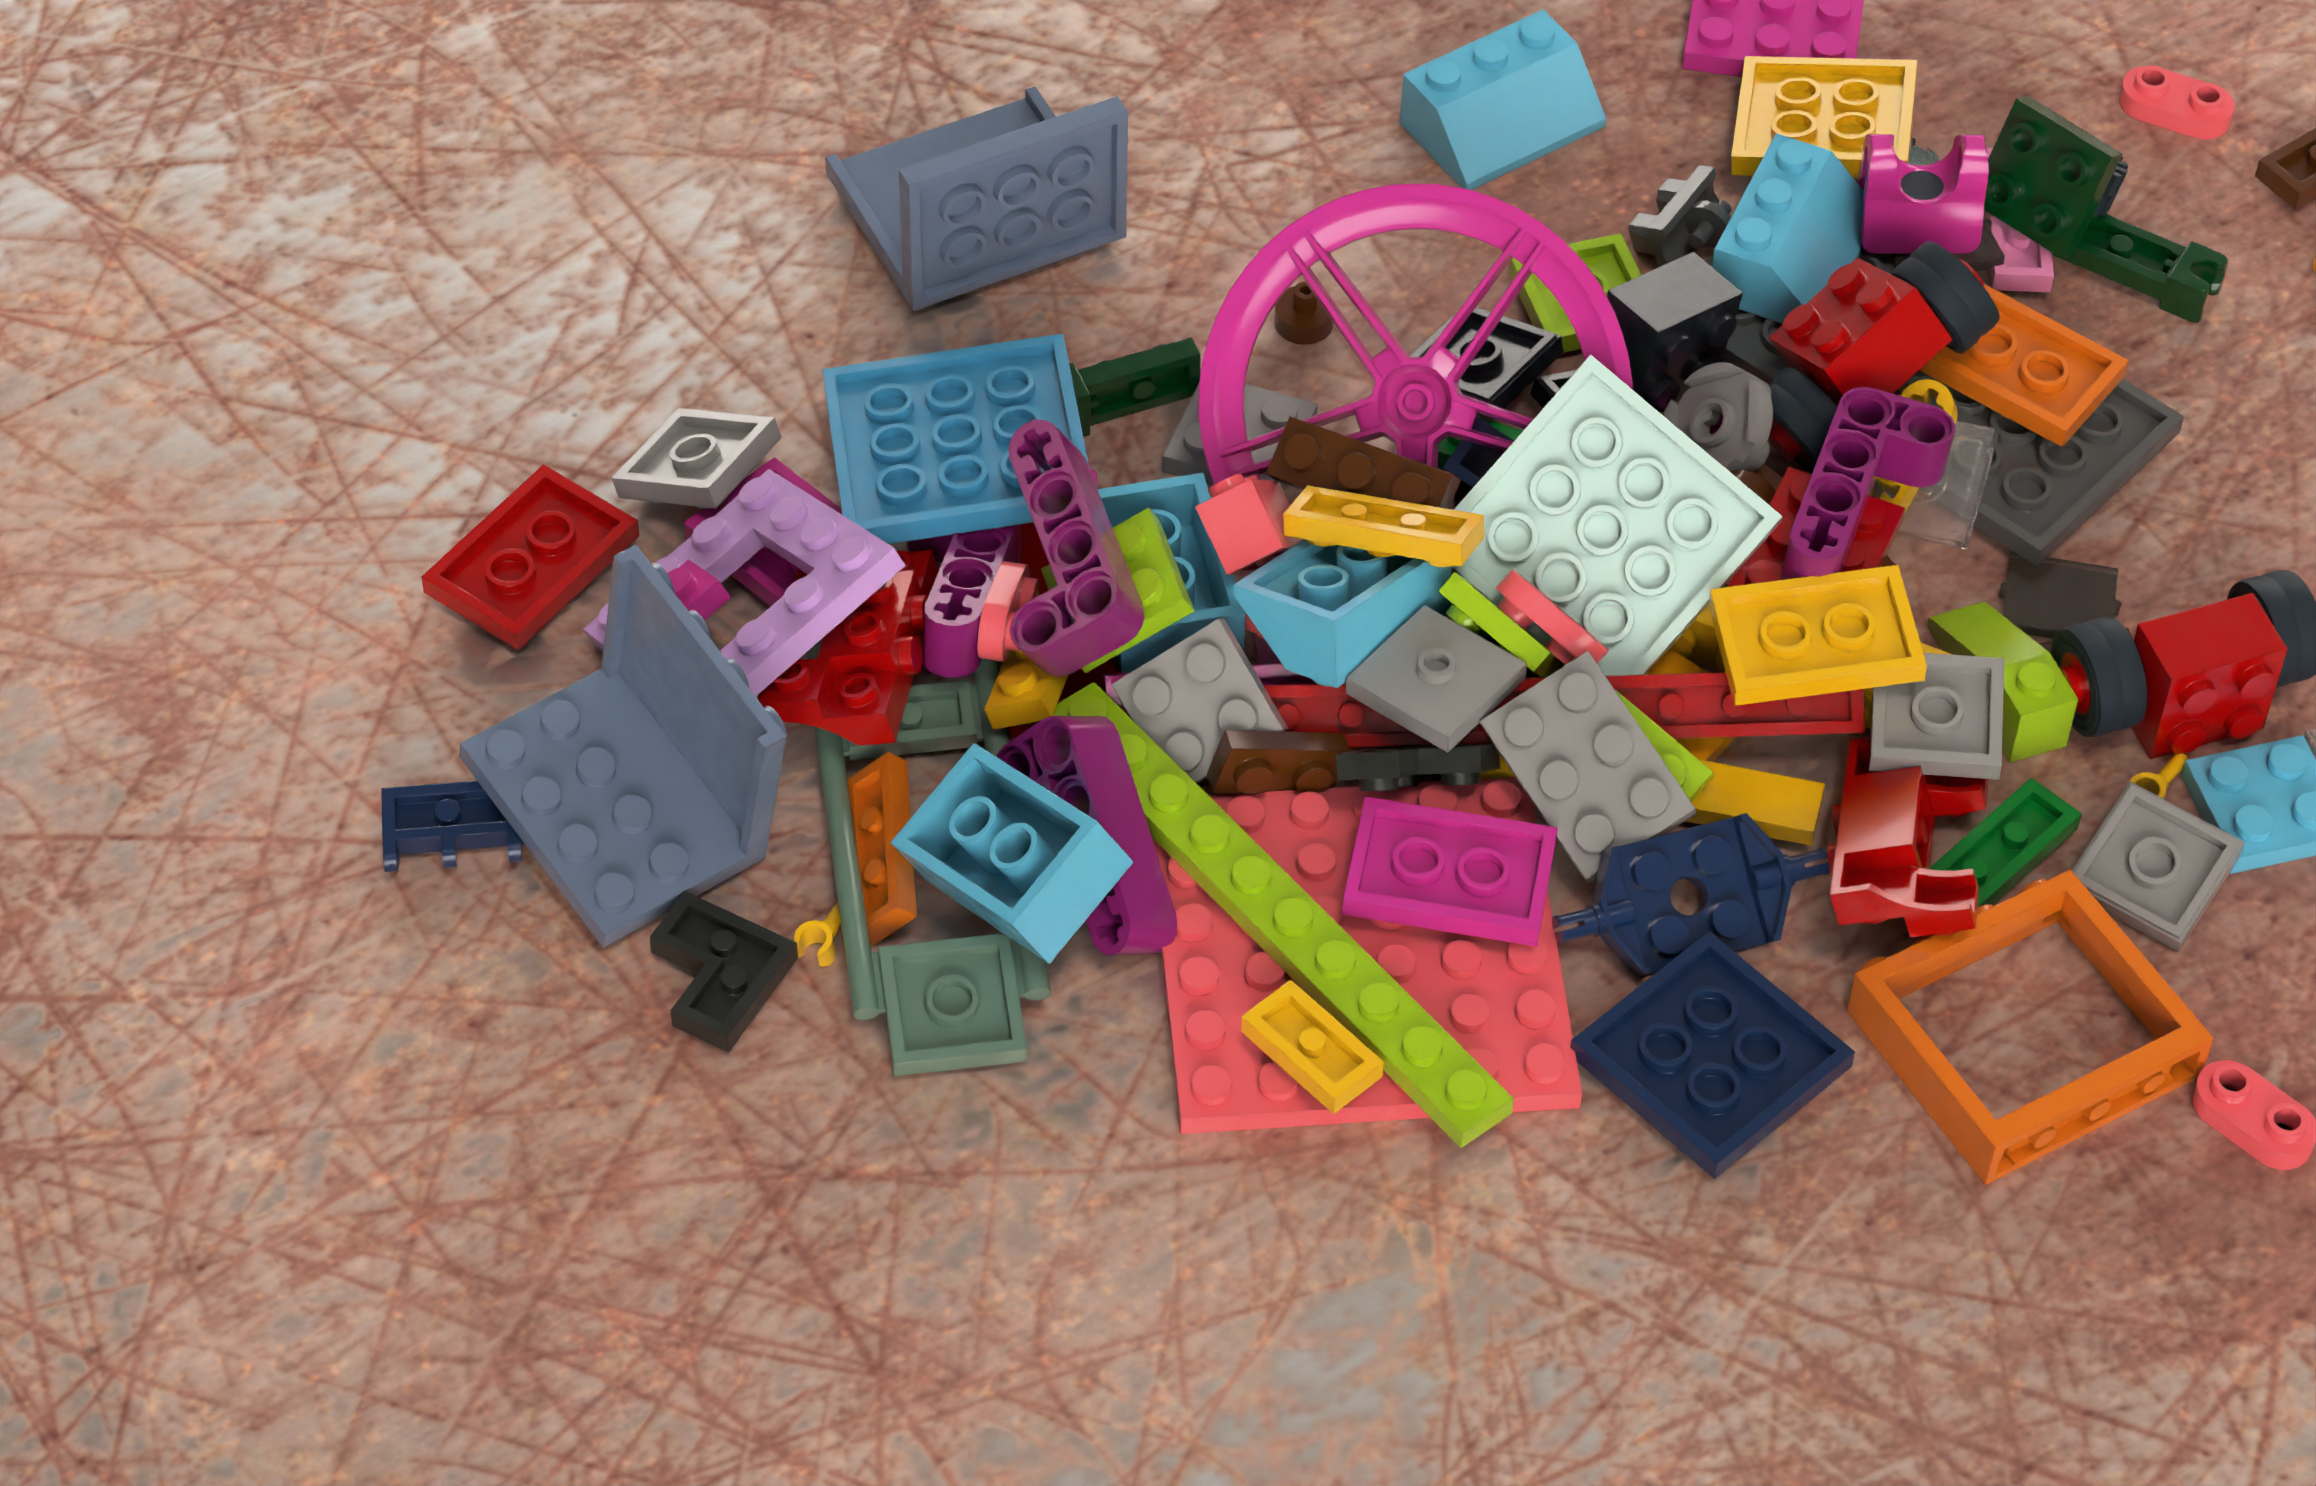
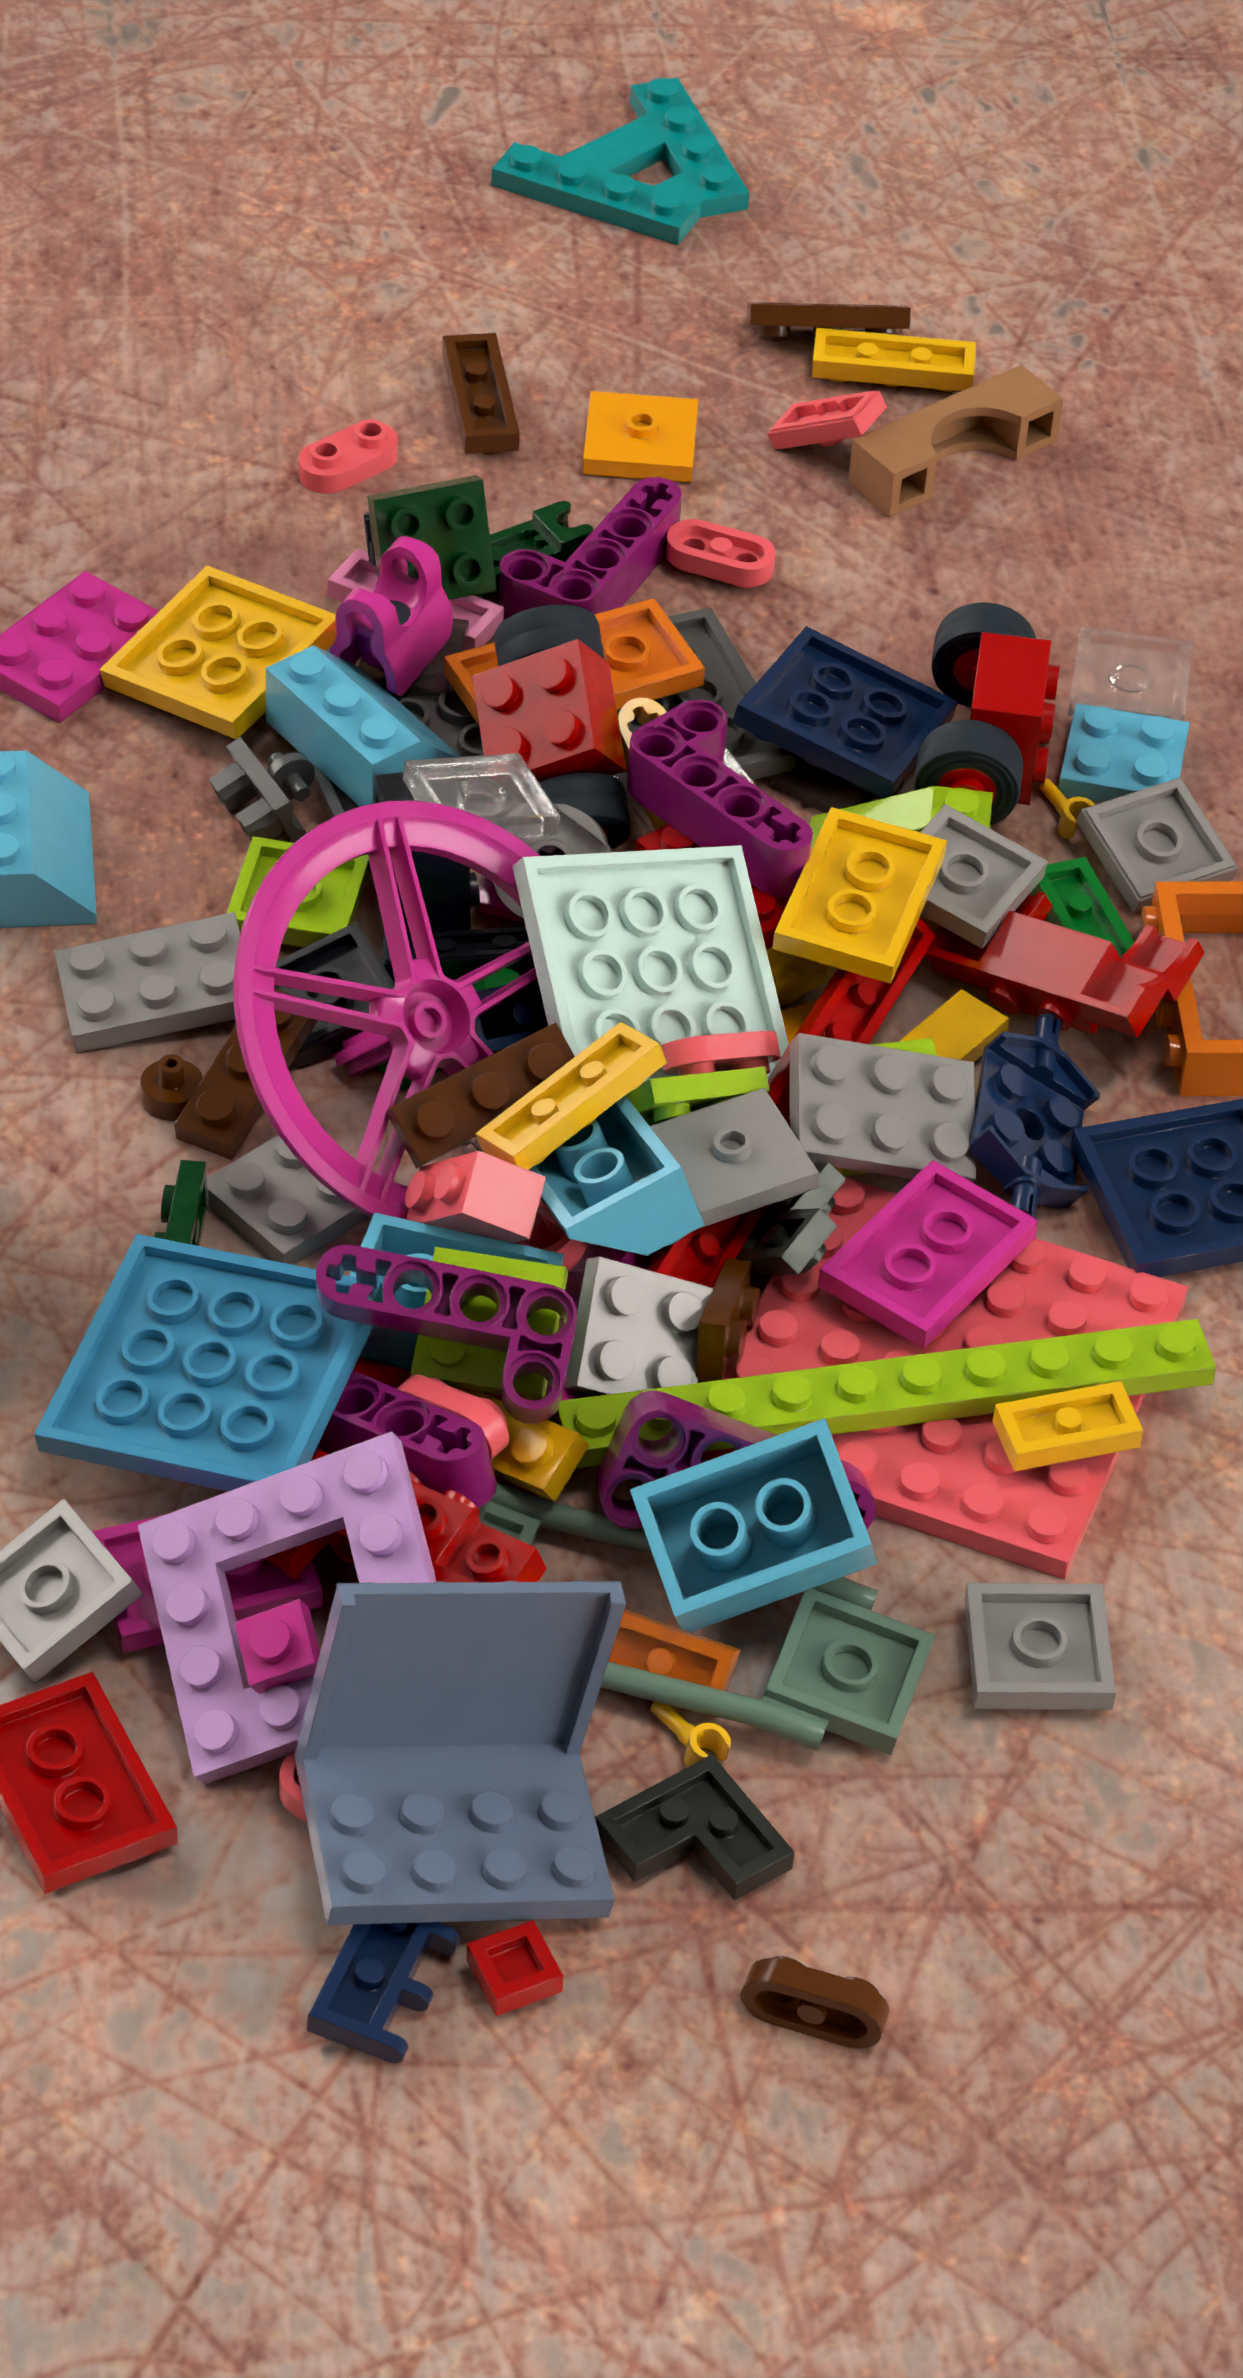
camera: 65 degrees left, 5 degrees down
none -> light grey plate [55,912,240,1053]
none -> reddish brown plate [174,988,318,1160]
none -> clear tile [403,753,560,838]
none -> red plate [466,1920,564,2016]
none -> magenta beam [498,477,682,620]
none -> coral plate [666,519,776,589]
none -> dark blue plate [732,626,959,798]
none -> reddish brown plate [741,1956,890,2049]
none -> light grey plate [964,1583,1116,1710]

